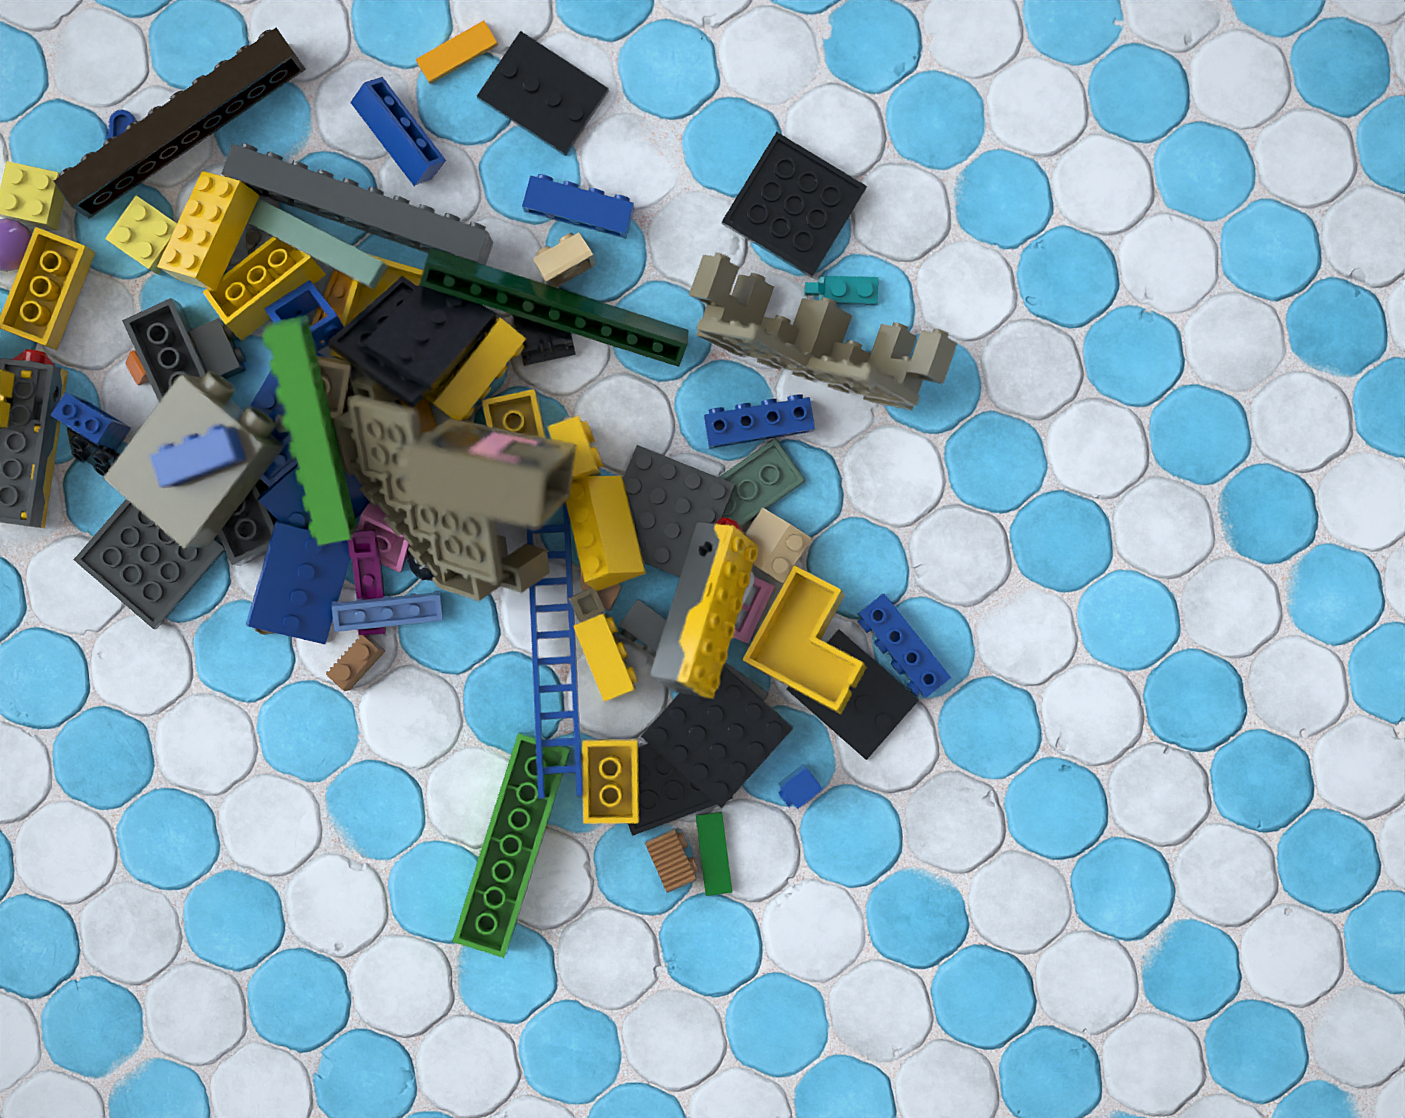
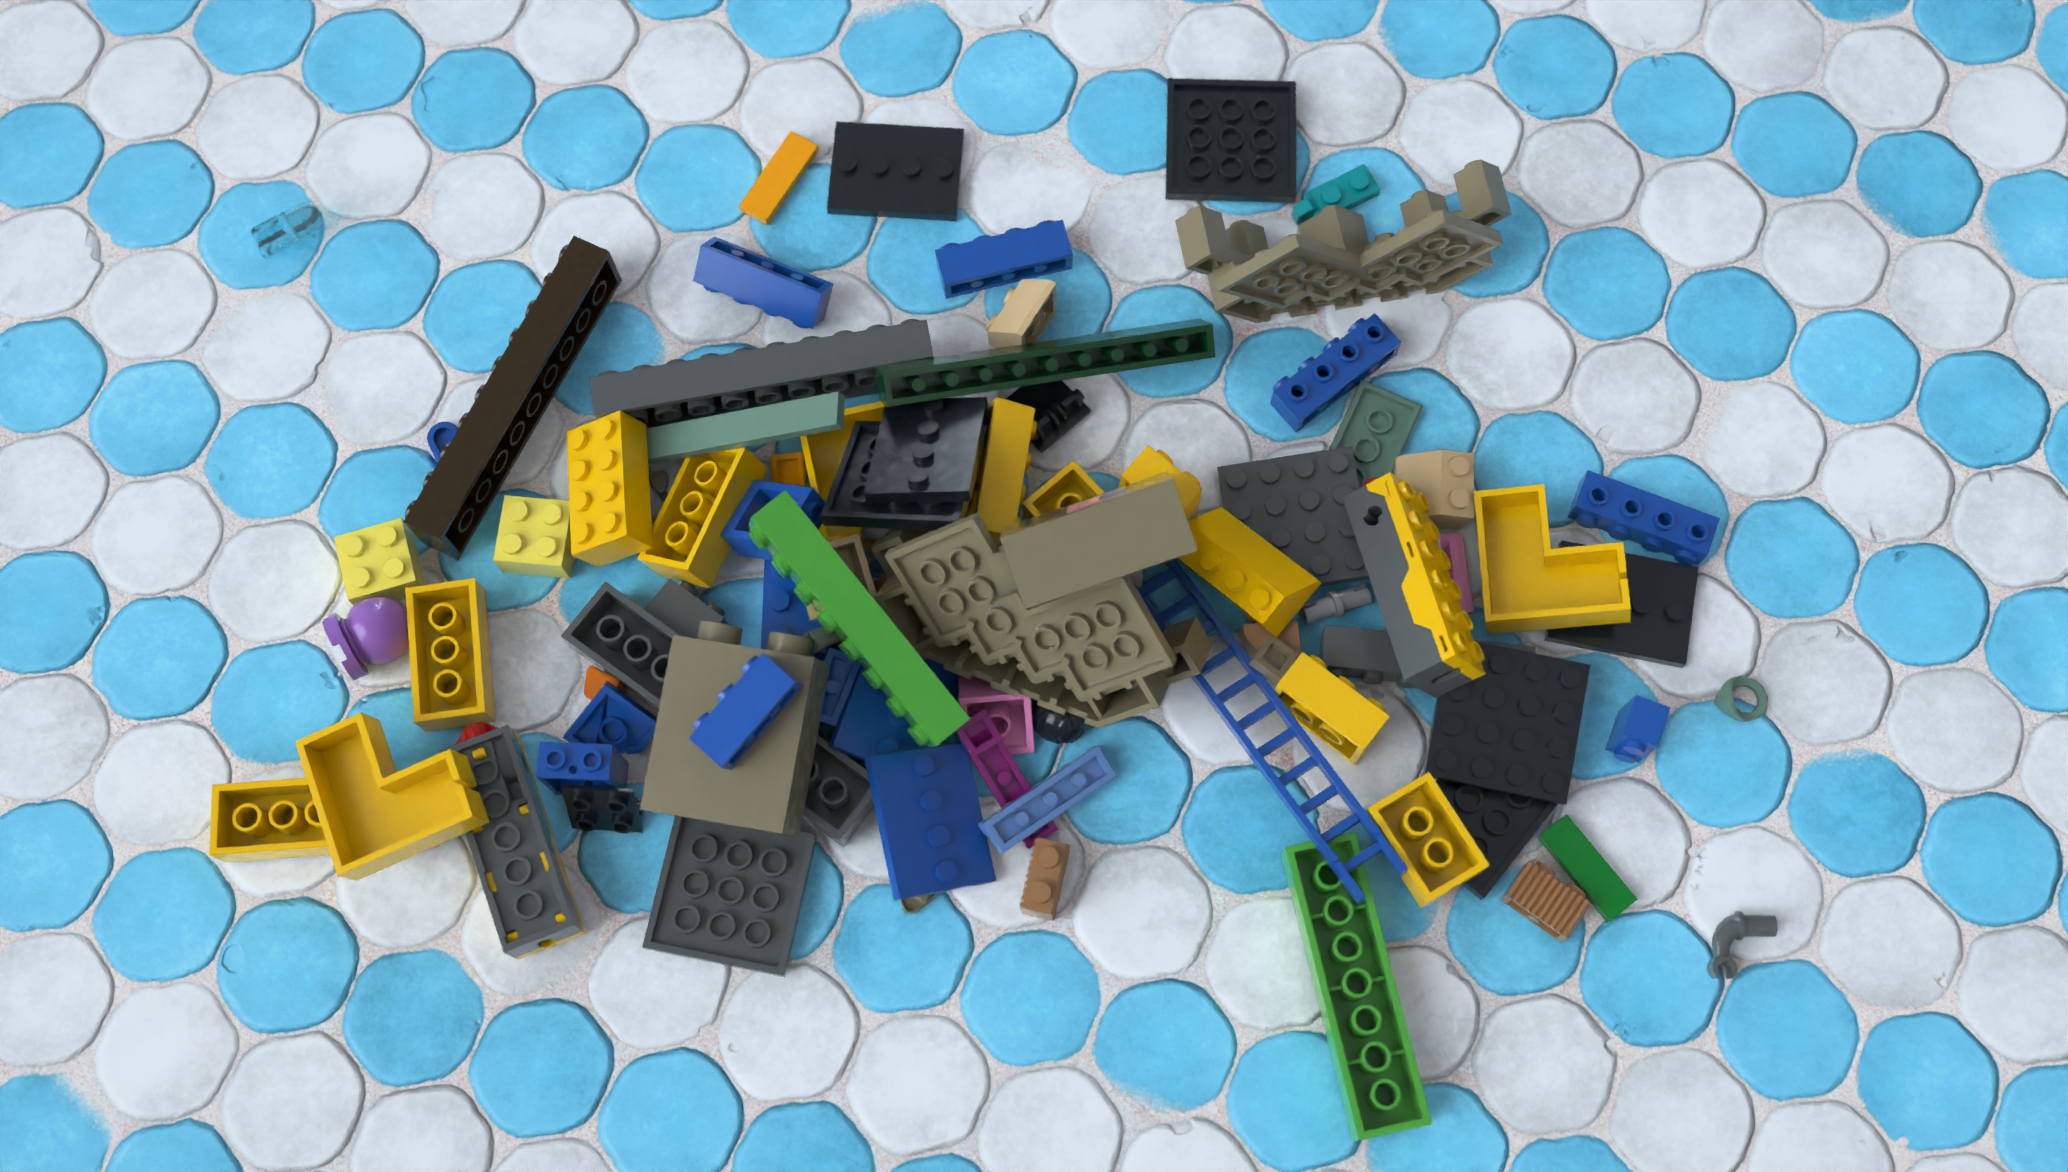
camera: 30 degrees left, 15 degrees down
none -> blue plate [563,681,657,754]
none -> light grey pin [1299,583,1371,625]
none -> dark grey piece [1707,911,1778,979]
none -> sand green piece [1714,676,1768,722]

